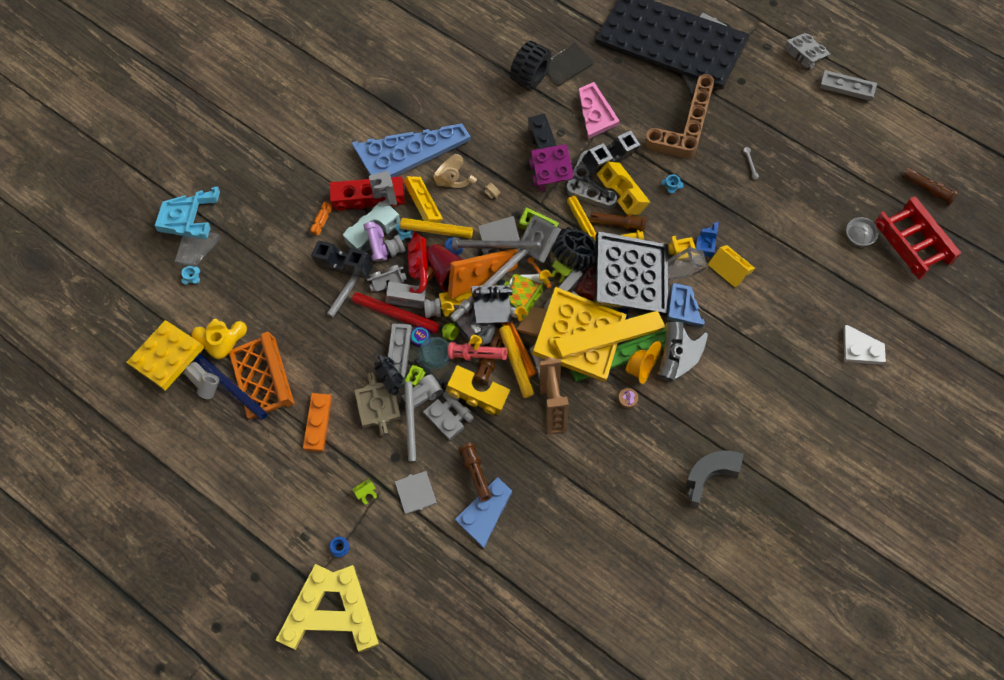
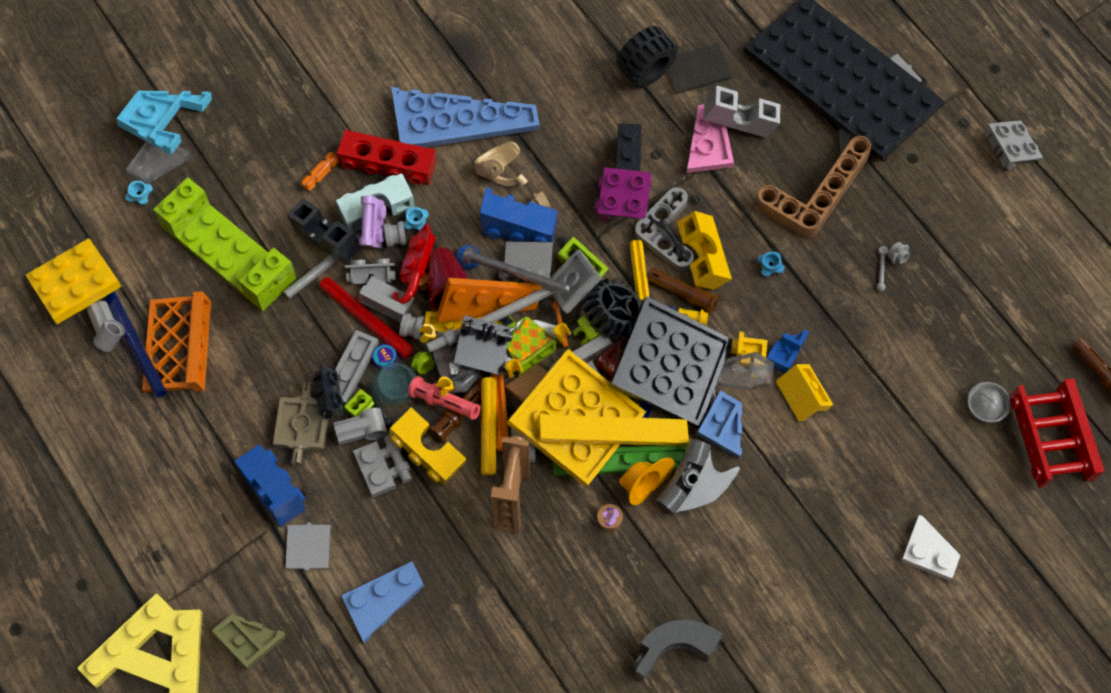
camera: 15 degrees right, 0 degrees up
yellow head [191,319,247,360] -> none
orange plate [303,393,332,452] -> none
blue plate [329,537,350,557] -> none
lime tile [351,478,377,504] -> none
light grey hinge [369,170,397,207] -> none
yellow axle [400,218,473,238] -> none
yellow plate [404,176,443,223] -> none
light grey bar [404,382,416,461] -> none
reddish brown pin [458,443,492,502] -> none
black arch [582,130,640,174] -> none
light grey plate [820,70,877,101] -> none
none -> lime plate [153,177,296,312]
none -> olive wing [212,614,286,671]
none -> blue wedge [234,444,306,527]
none -> blue wedge [480,187,557,243]
none -> light grey arch [704,85,780,138]
none -> light grey plate [887,242,910,265]

